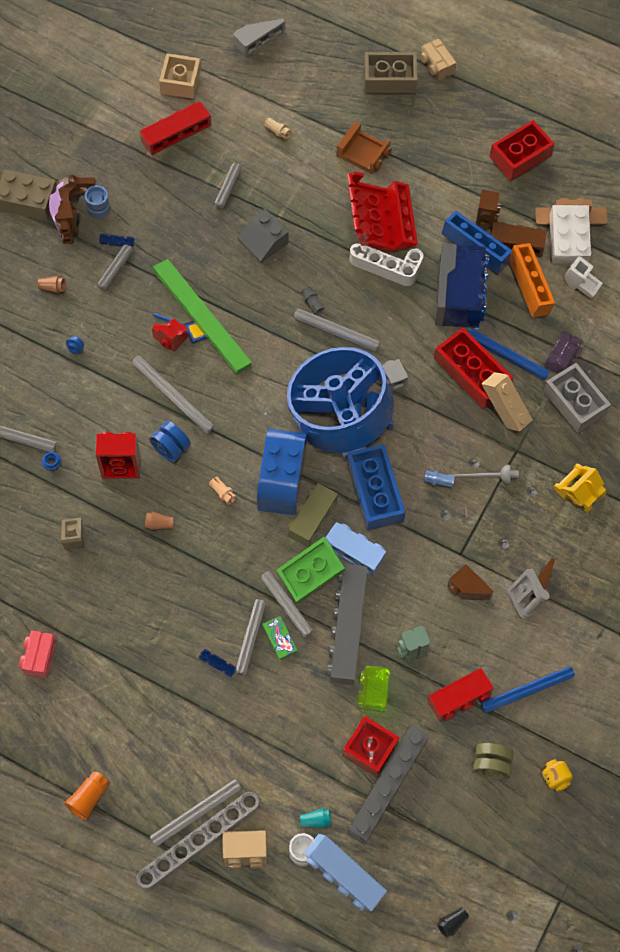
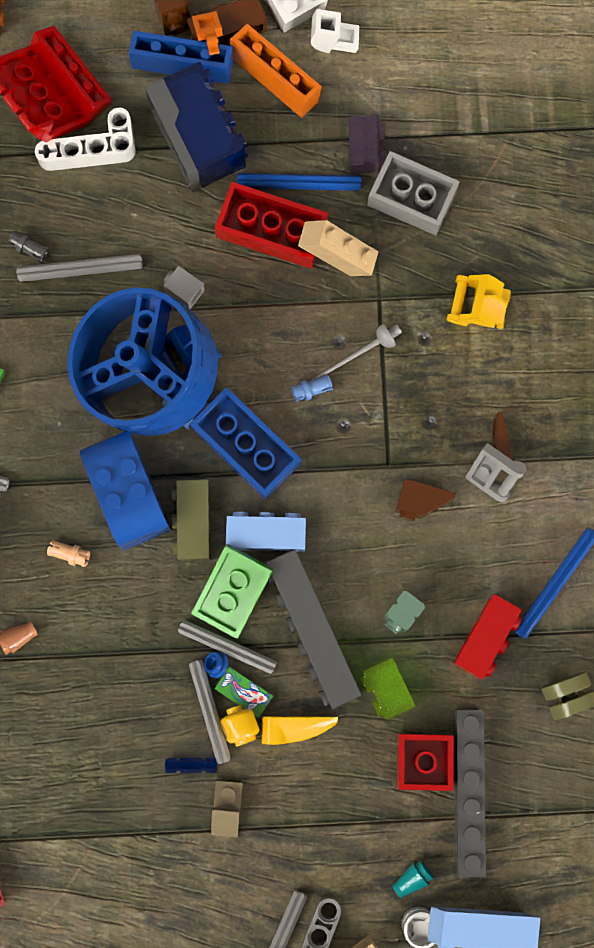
camera: 30 degrees left, 15 degrees up
none -> orange plate [192,11,223,55]
none -> blue plate [204,652,228,678]
none -> dark tan slope [211,780,243,837]
none -> yellow head [221,705,260,747]
none -> yellow piece [262,716,338,745]

